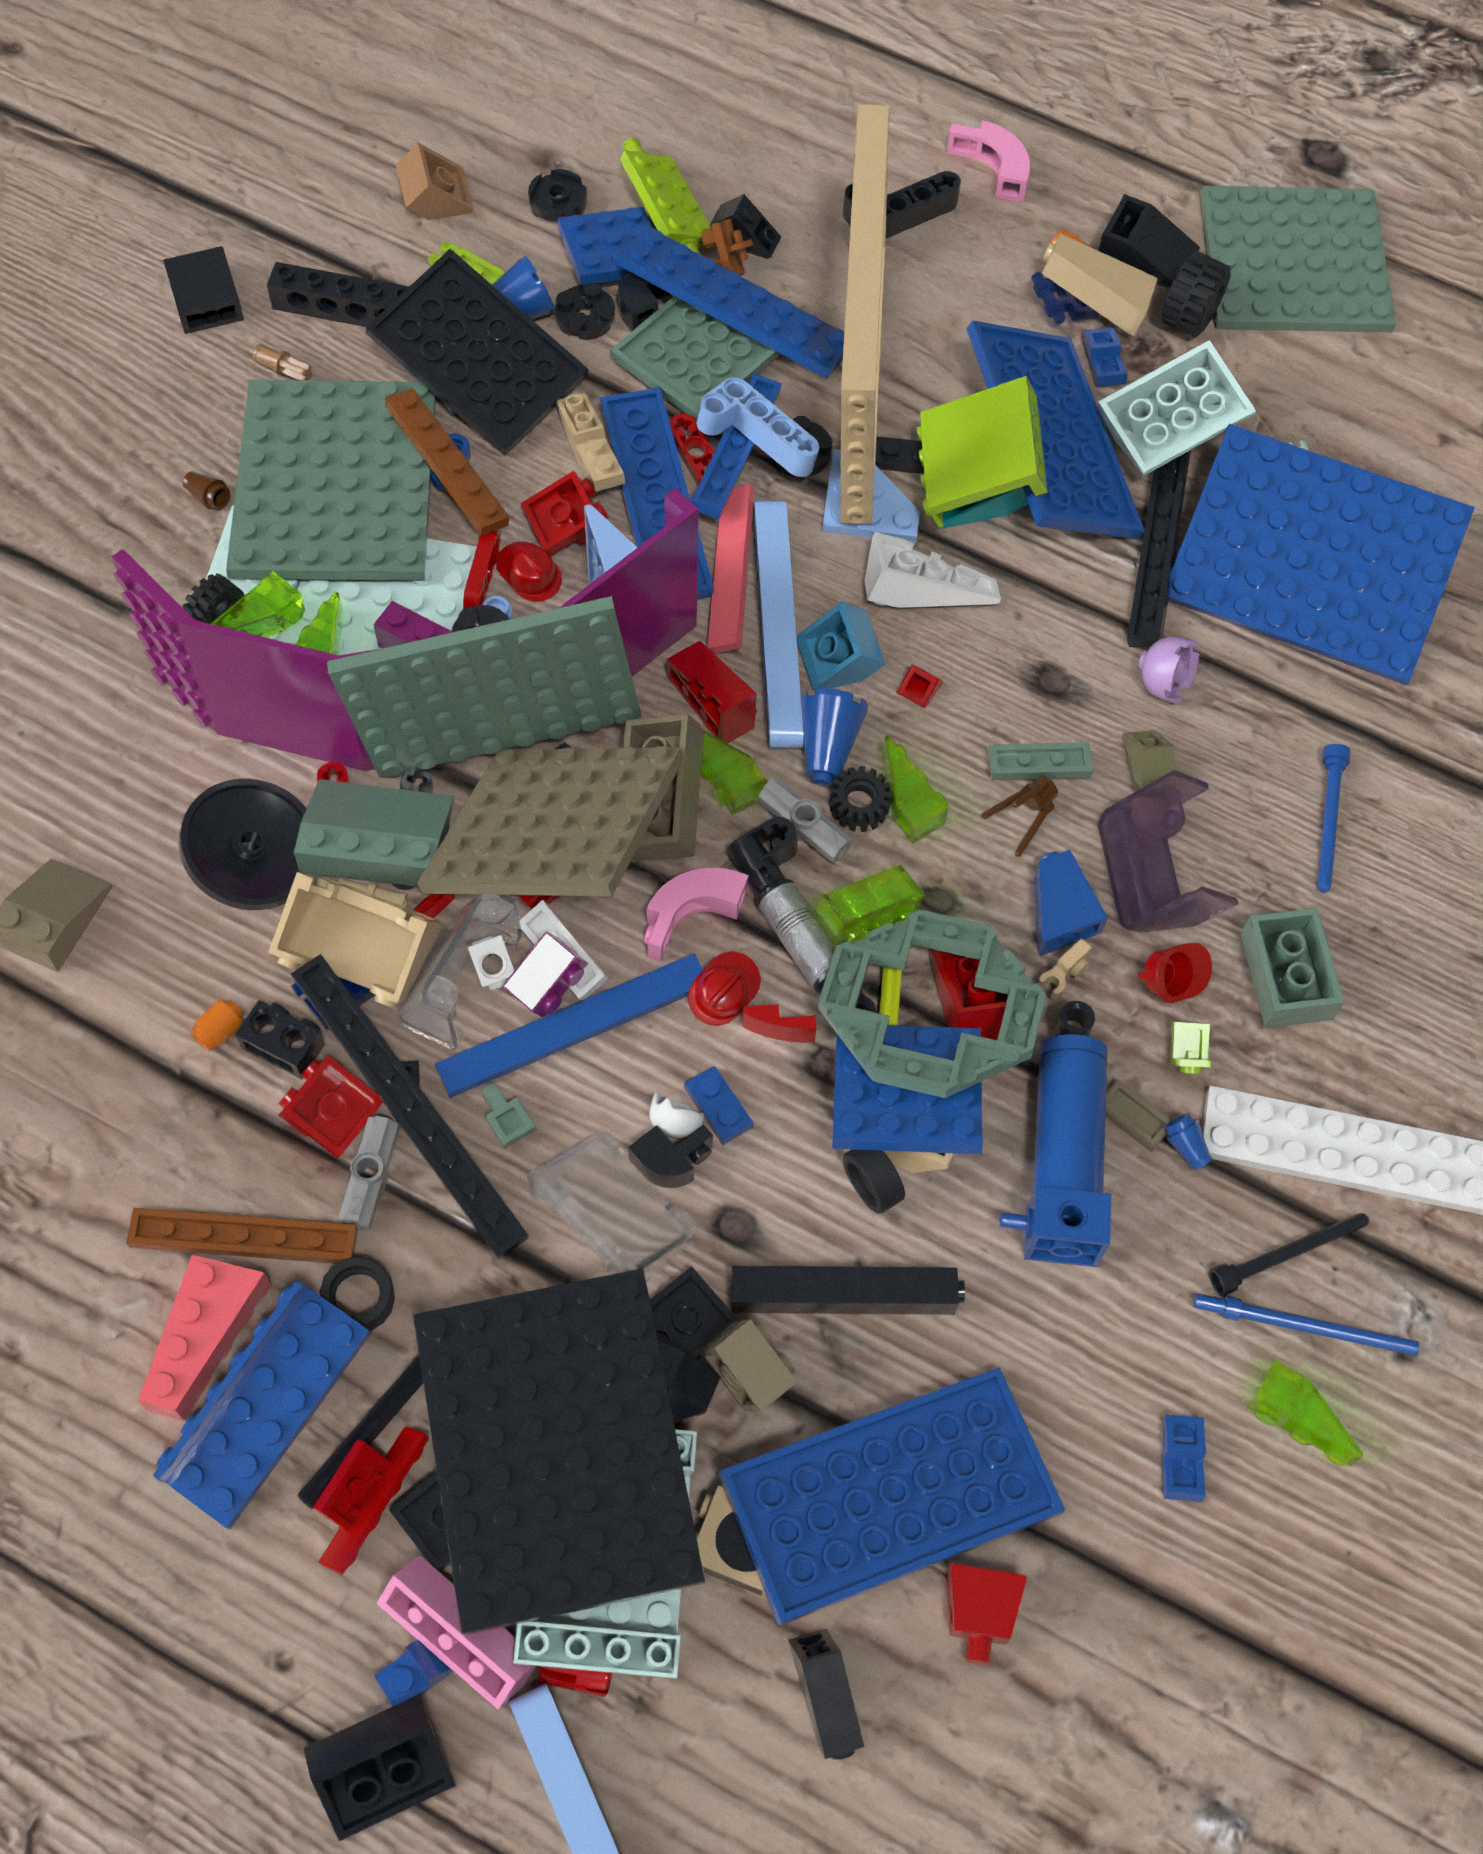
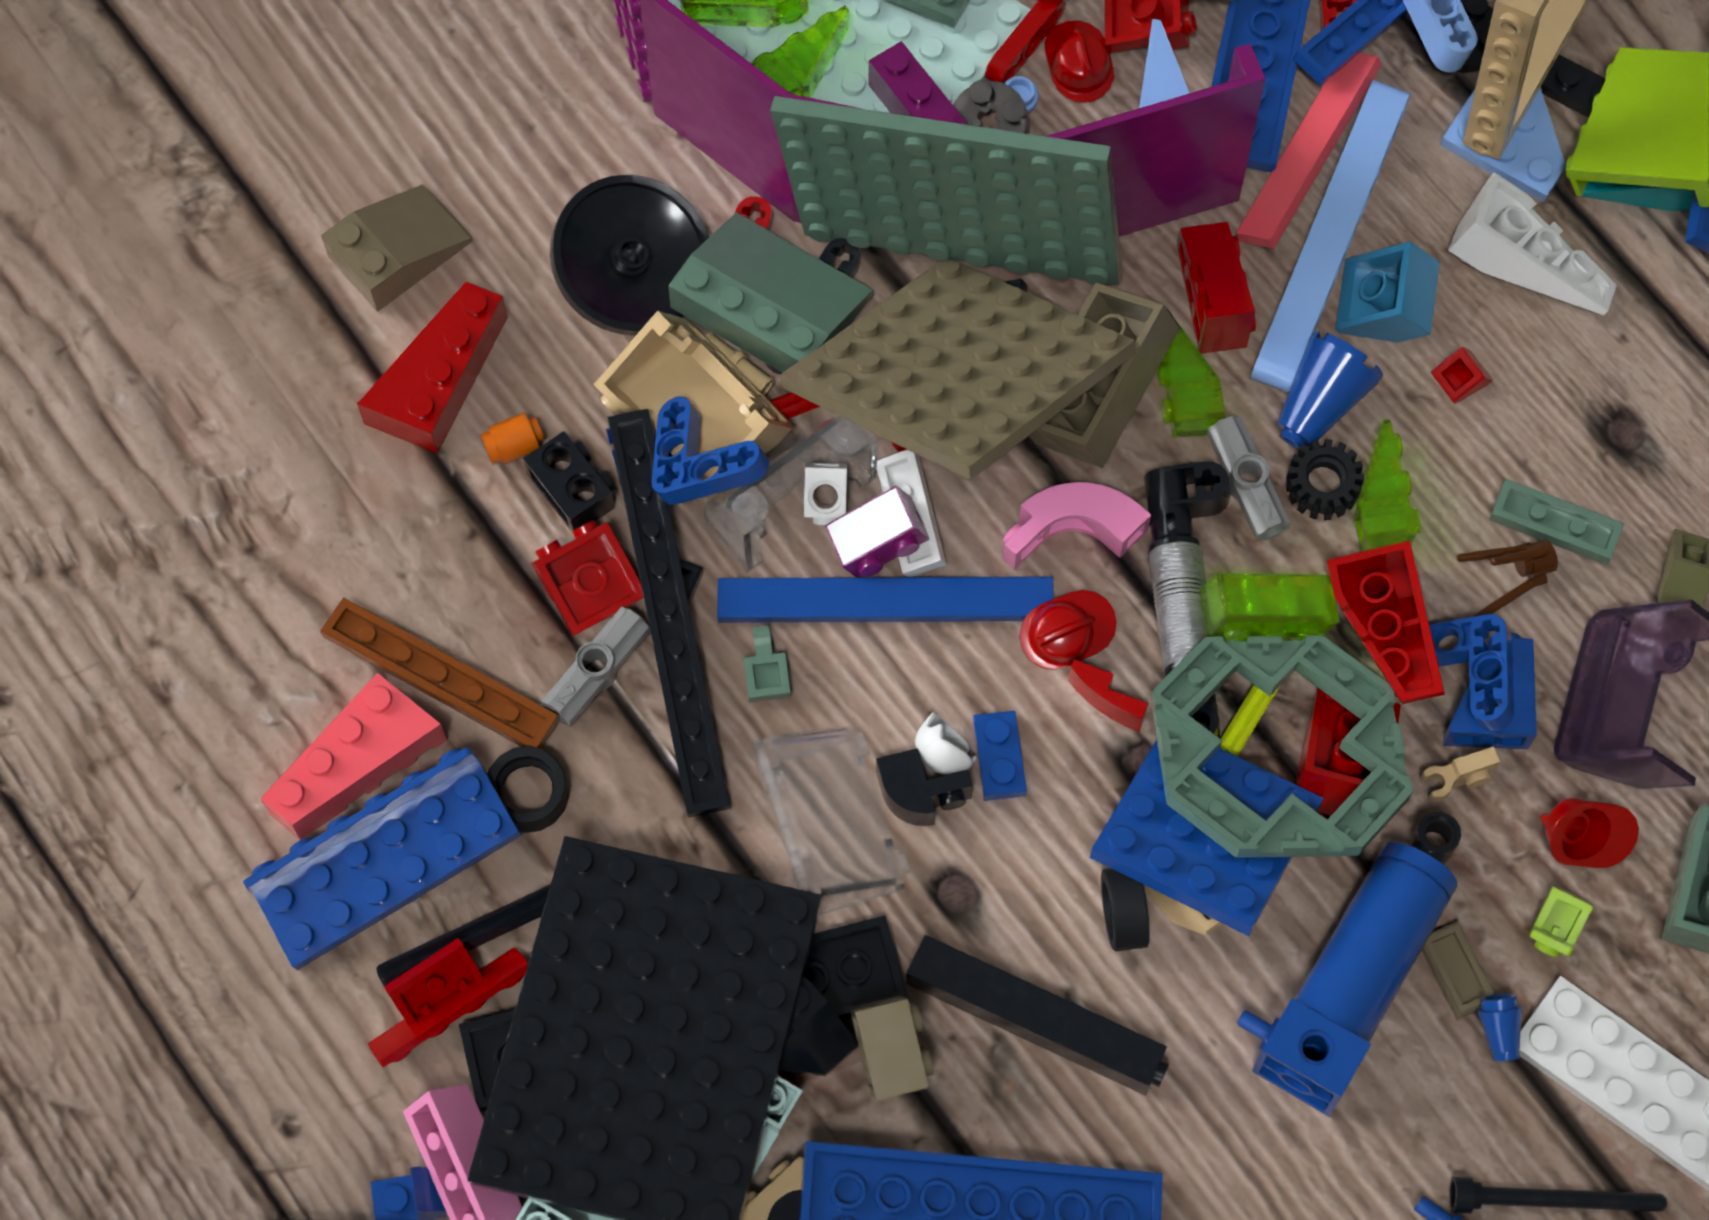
camera: 30 degrees right, 5 degrees up
none -> red wedge [357,282,508,454]
none -> blue beam [651,396,769,505]
none -> red wedge [1327,540,1445,705]
none -> blue beam [1430,614,1514,731]

